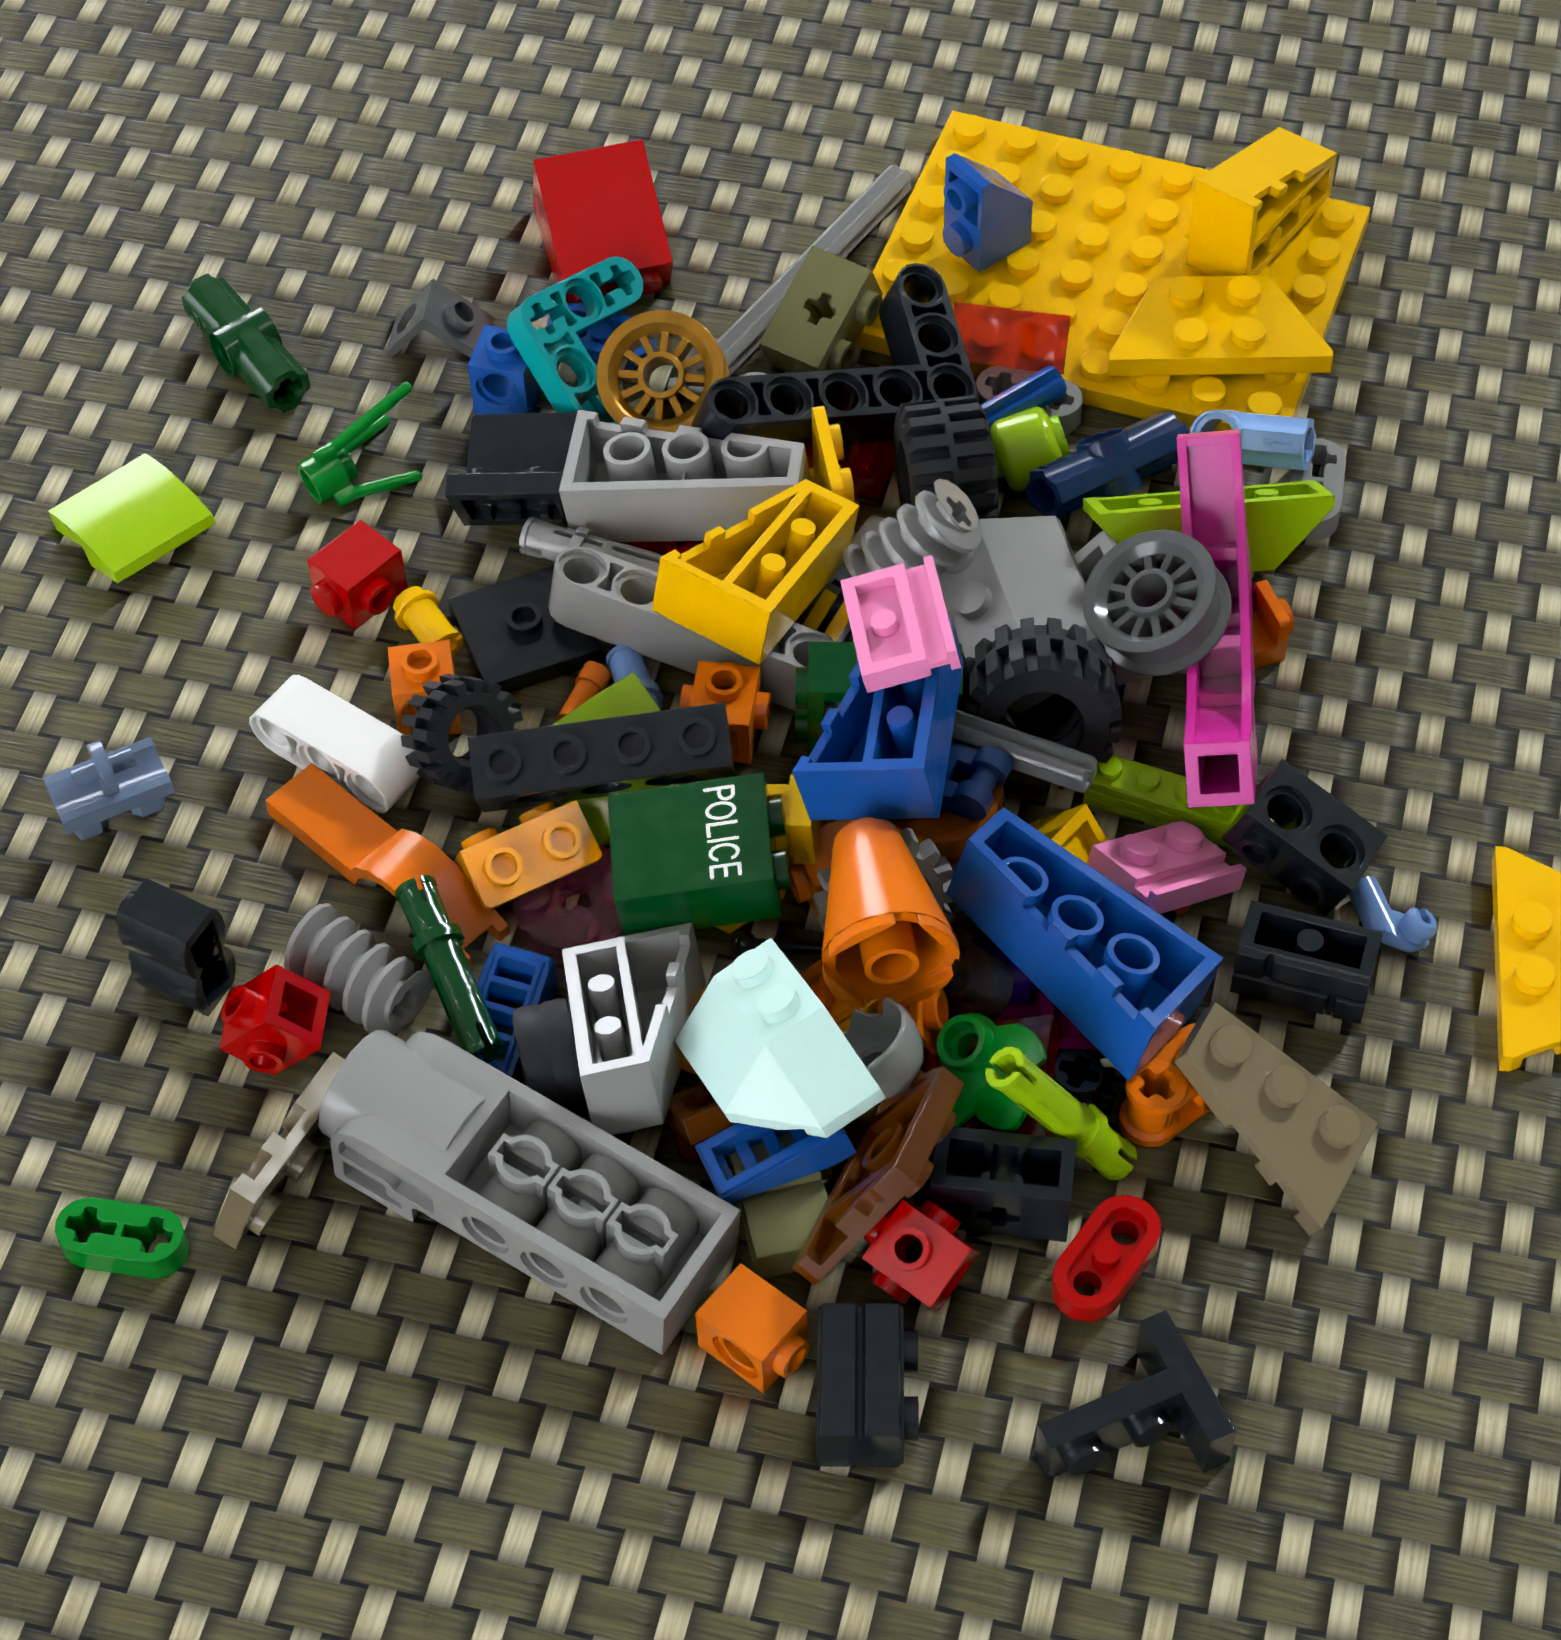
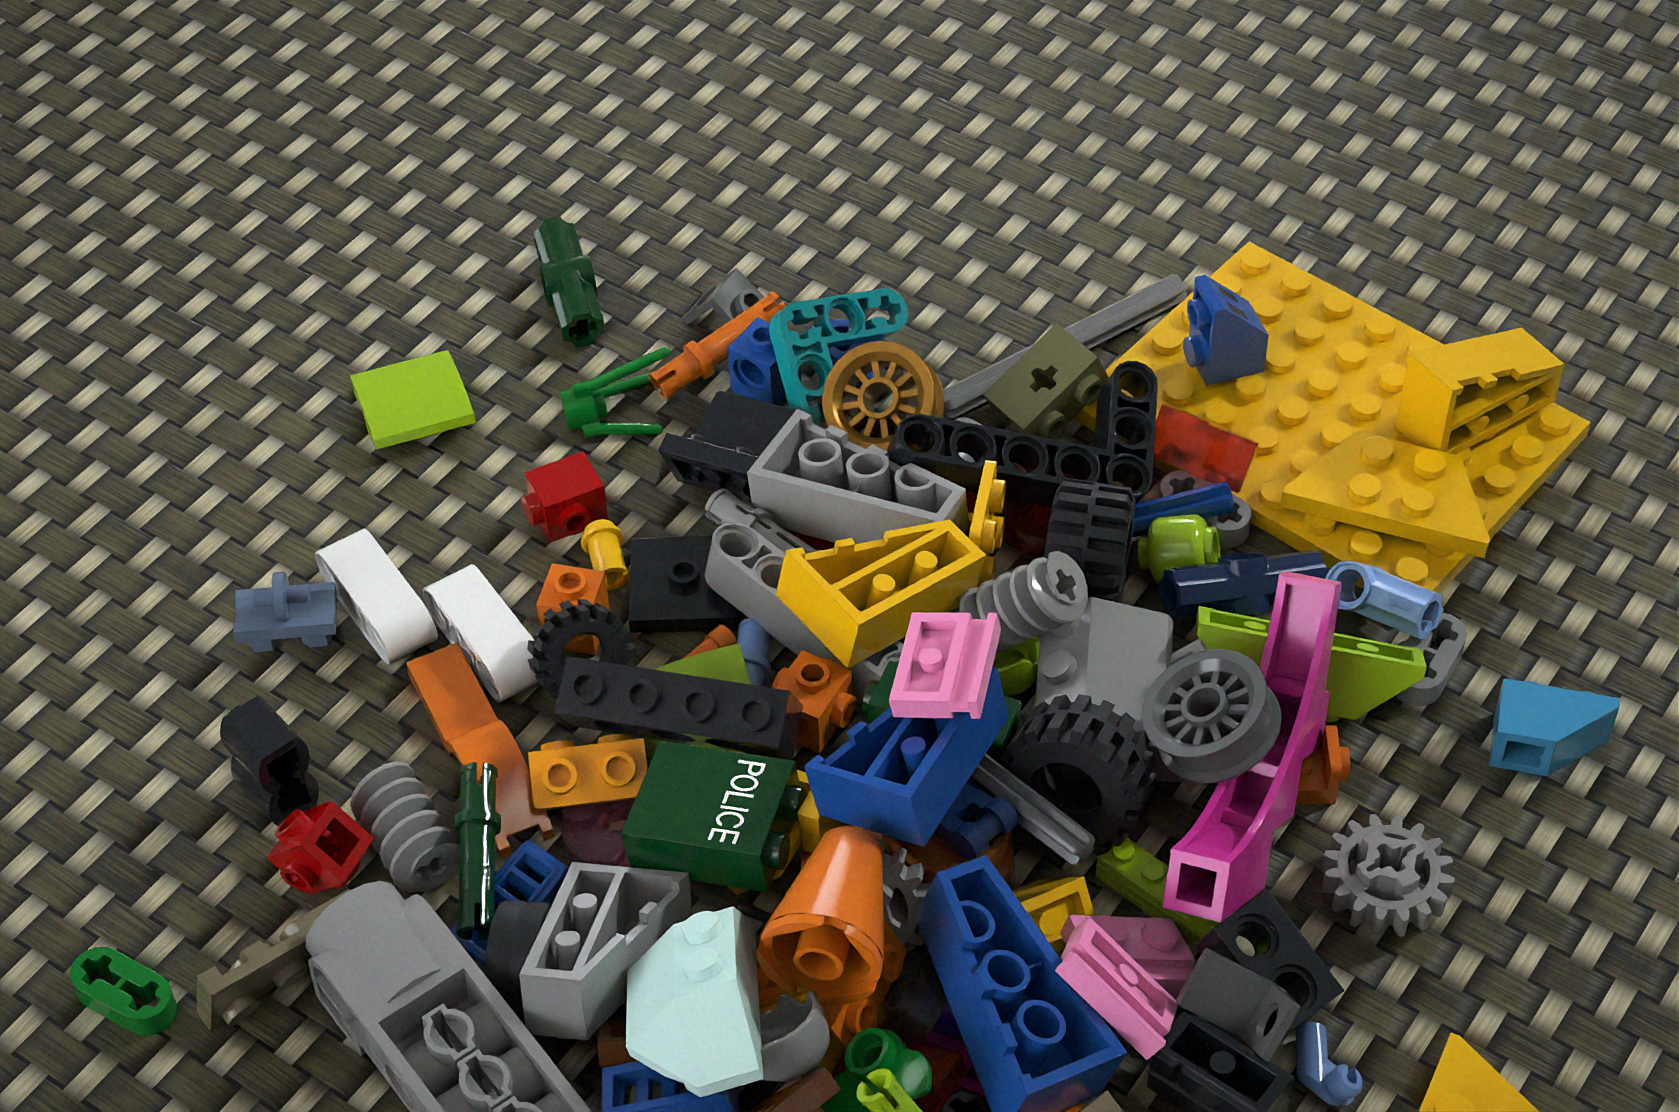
camera: 20 degrees right, 5 degrees down
red slope [533,139,673,304] -> none
none -> white beam [315,529,438,664]
none -> orange pin [648,291,786,401]
none -> bright pink plate [1055,916,1178,1060]
none -> dark grey bracket [1176,948,1300,1062]
none -> light grey gear [1321,814,1455,937]
none -> dark azure slope [1489,678,1620,776]

